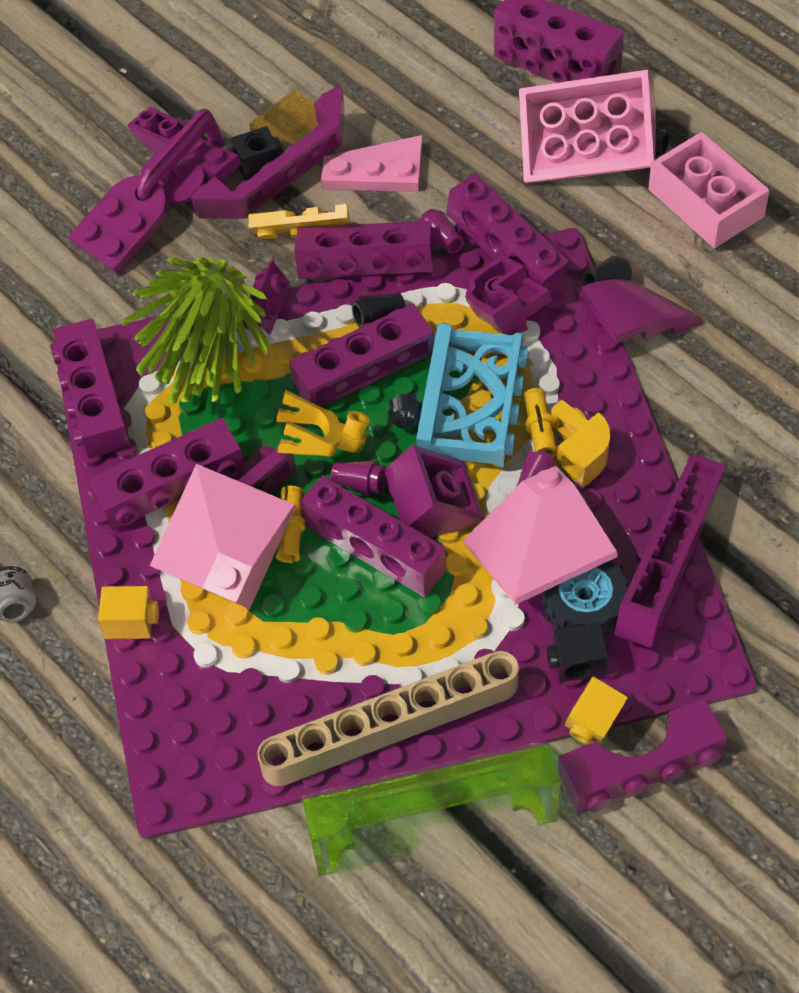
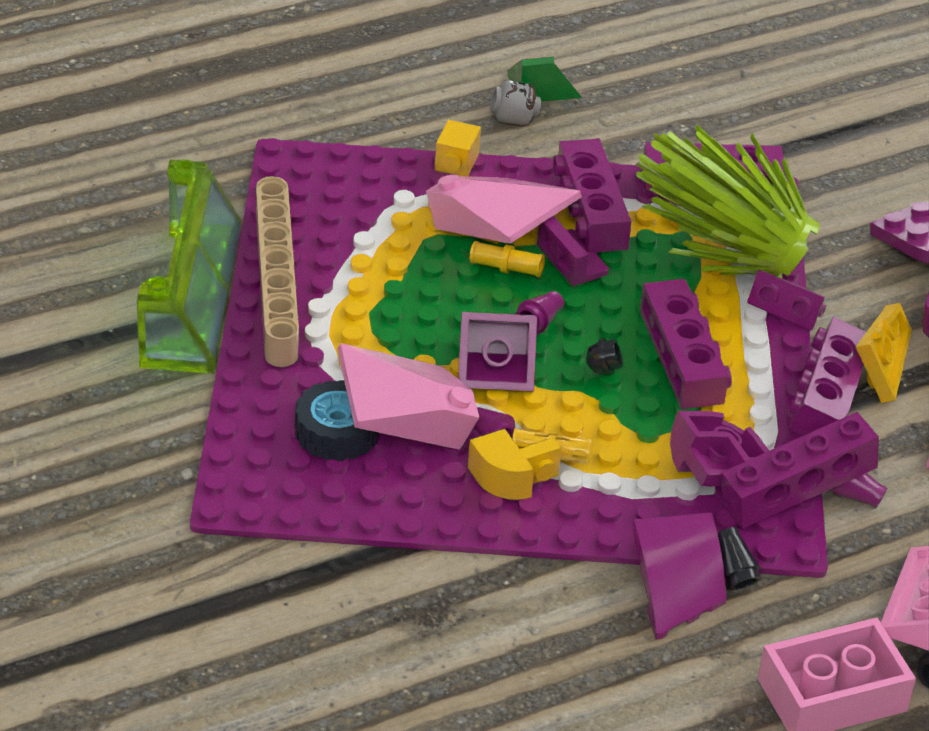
camera: 100 degrees right, 15 degrees down
yellow piece [276,390,370,457] -> none
magenta brick [300,476,446,598] -> none
black cone [351,292,405,327] -> none
medium azure fence [416,323,528,468] -> none
black brick [546,623,608,682] -> none
magenta arch [557,698,727,814] -> none
yellow brick [565,677,628,745] -> none
magenta slope [614,454,726,648] -> none

